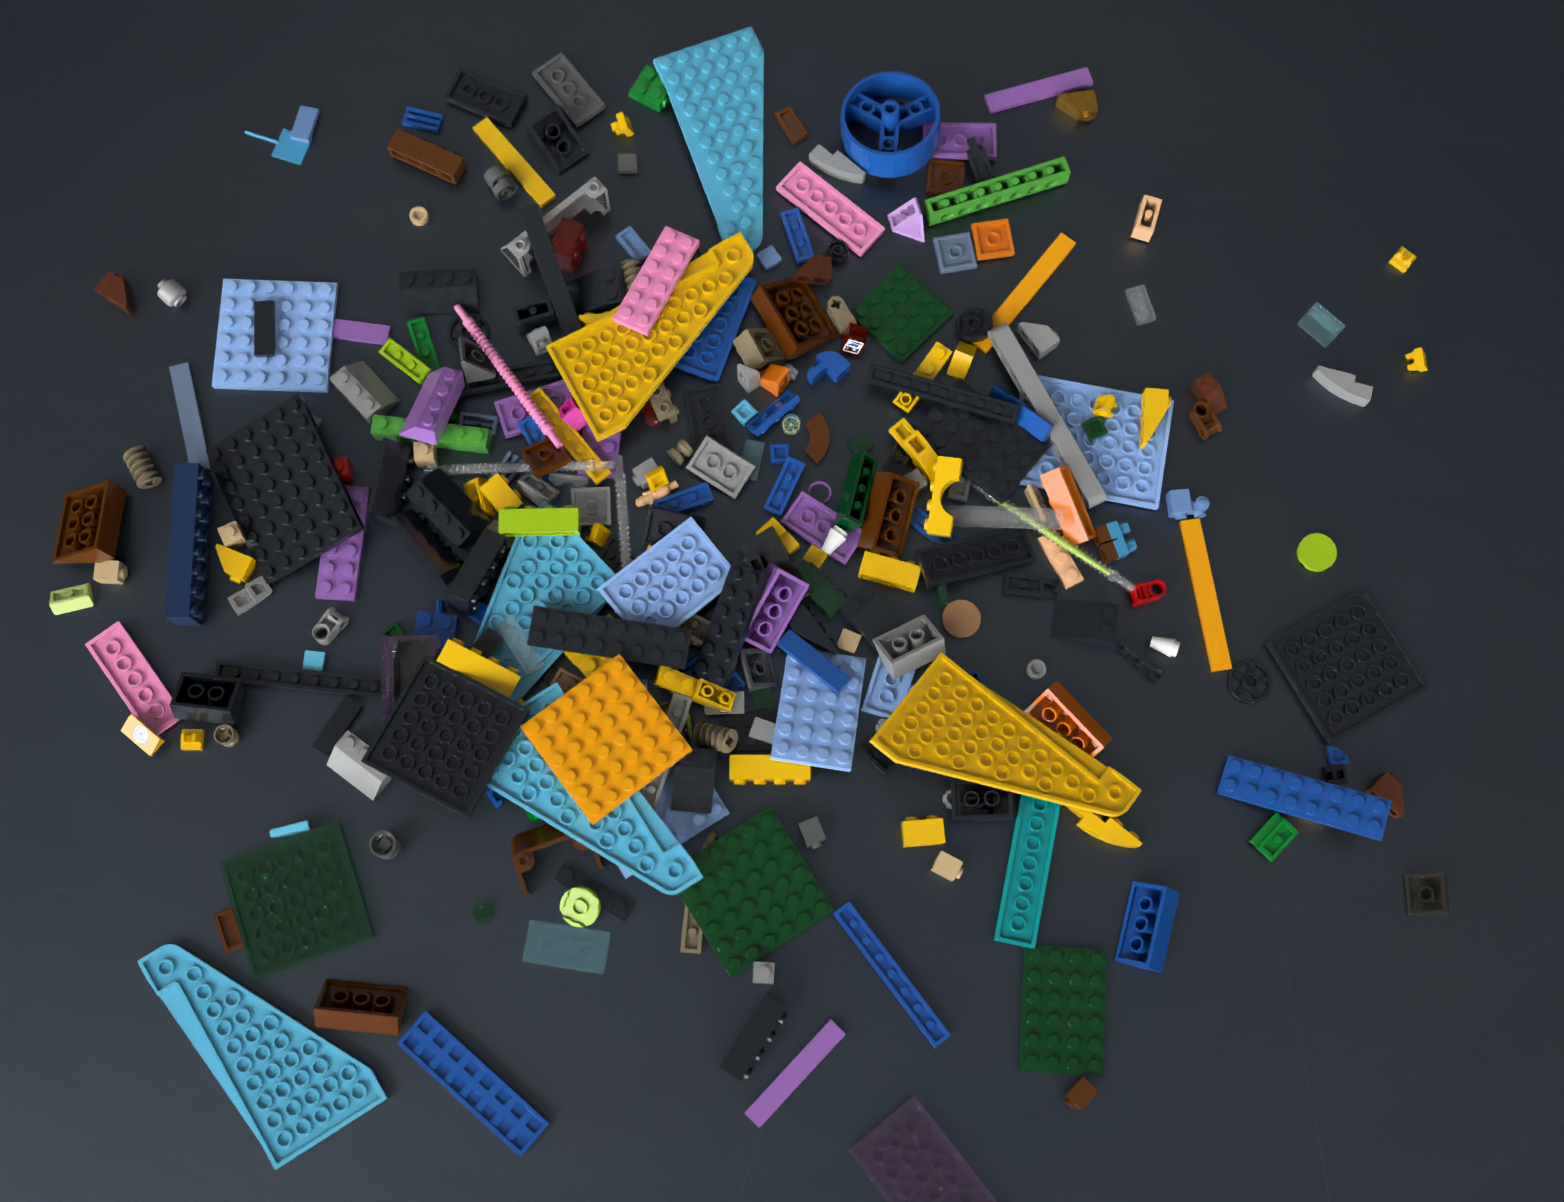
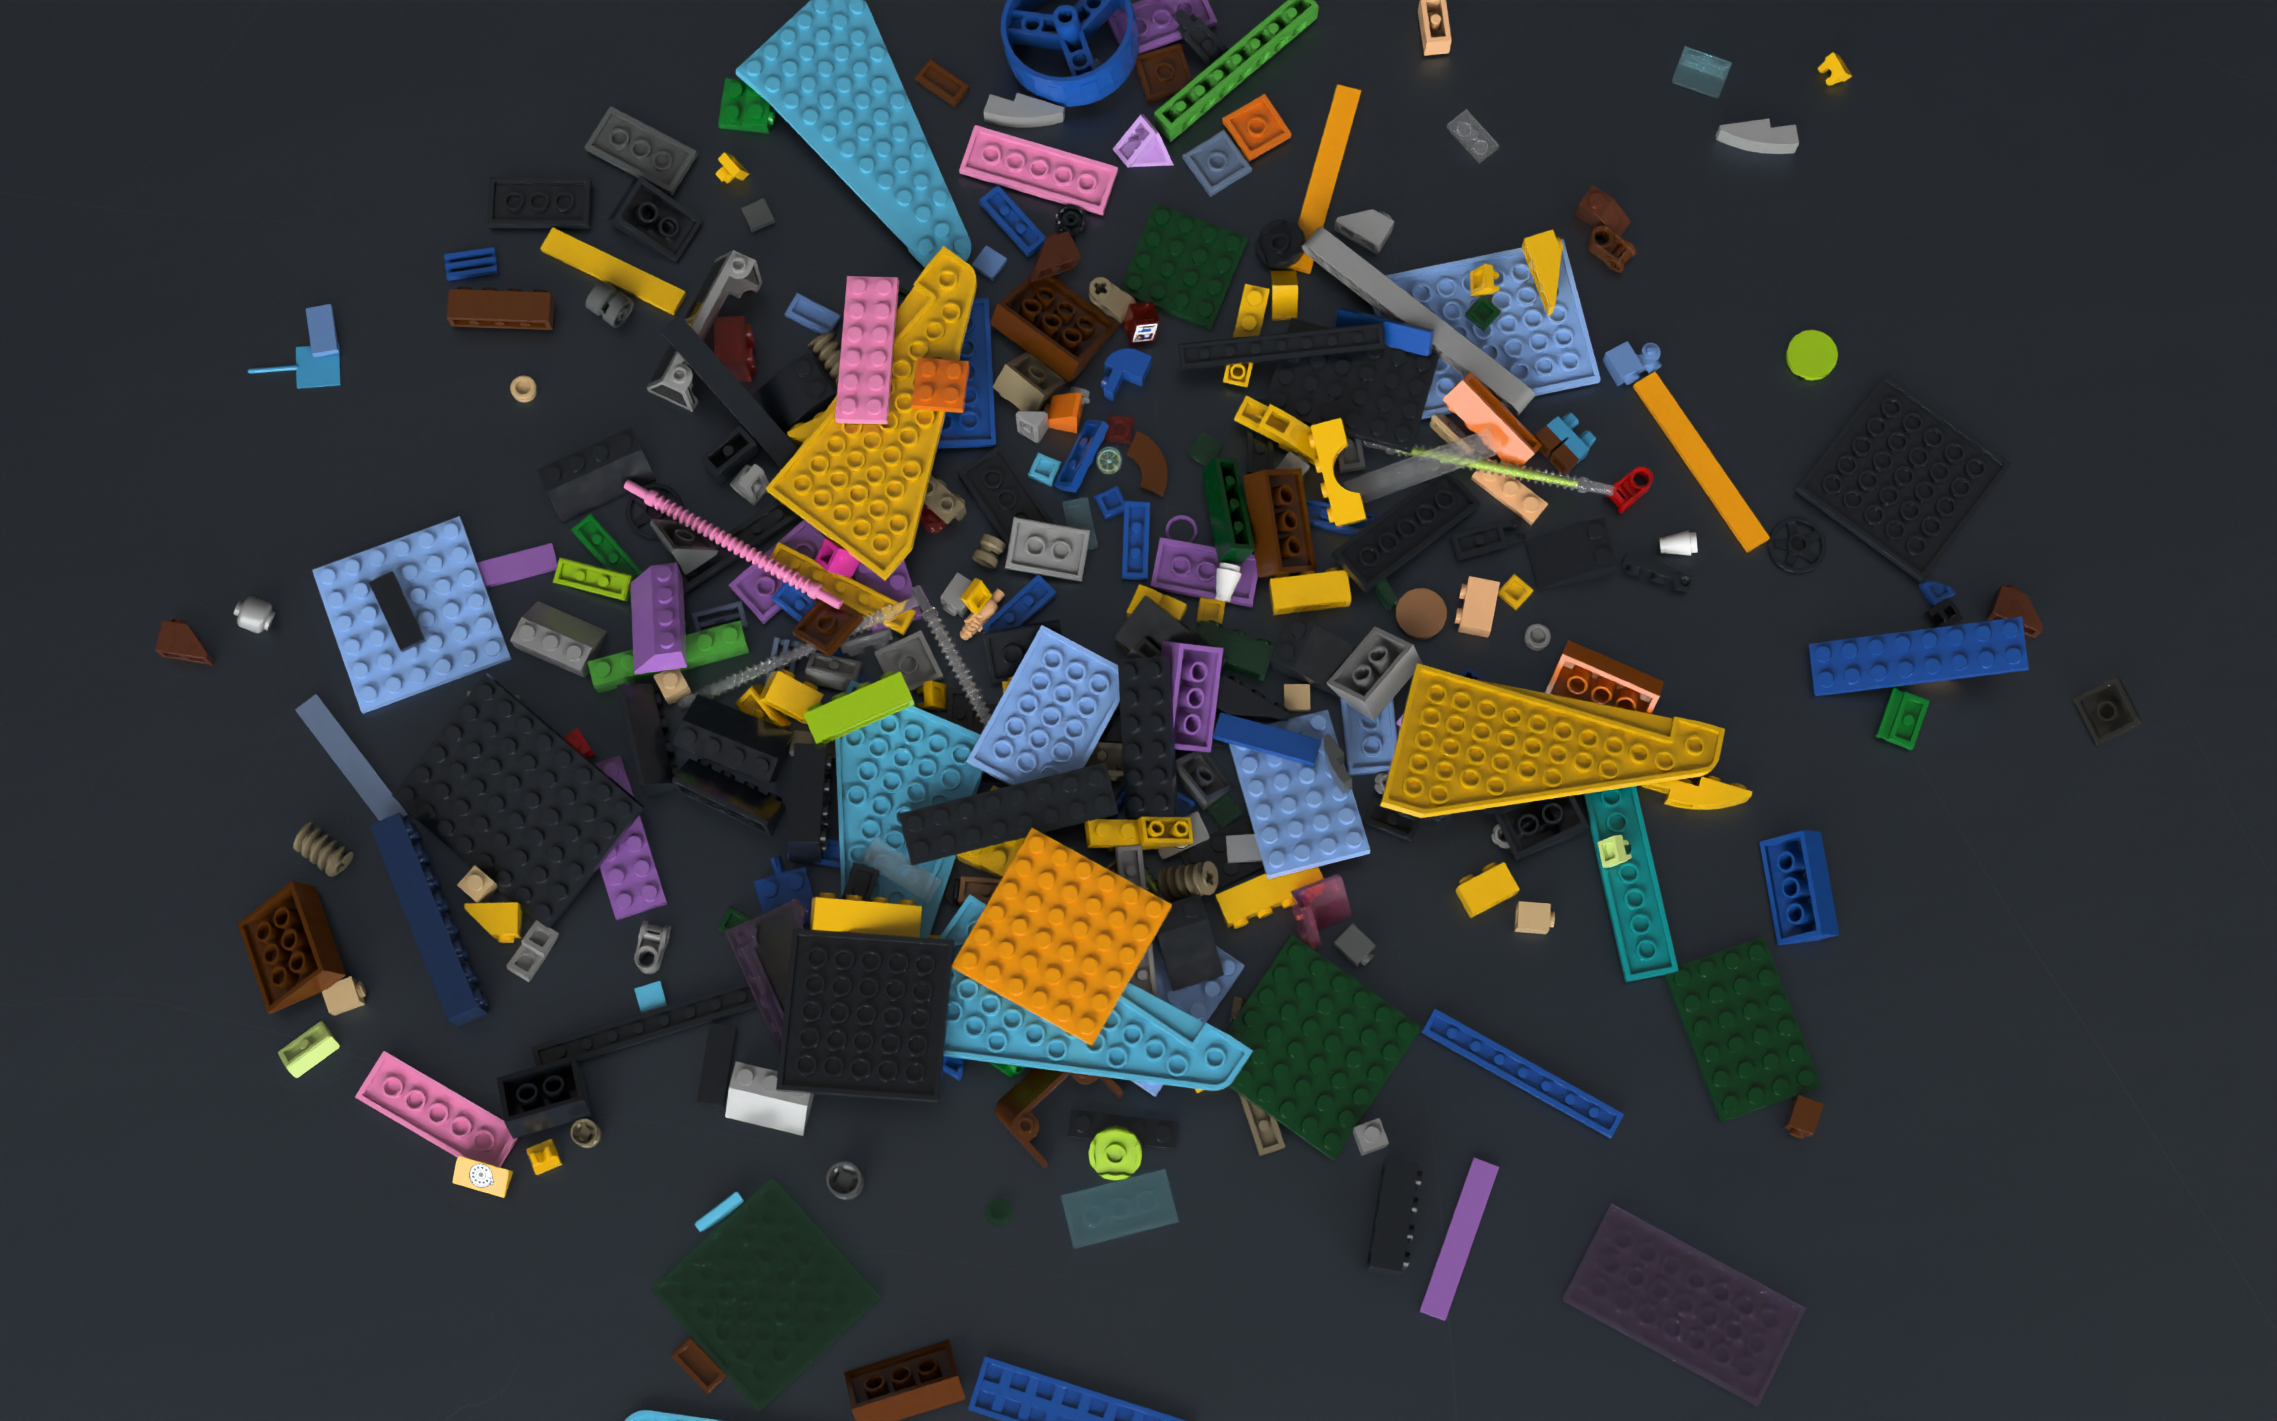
camera: 20 degrees left, 0 degrees up
none -> orange plate [911,357,970,413]
none -> clear red tile [1105,414,1134,445]
none -> clear pink bracket [1291,874,1352,949]
none -> dark grey slope [1324,734,1352,794]
none -> light nougat brick [1454,576,1500,638]
none -> yellow tile [1498,573,1534,610]
none -> yellowish green tile [1597,835,1632,868]

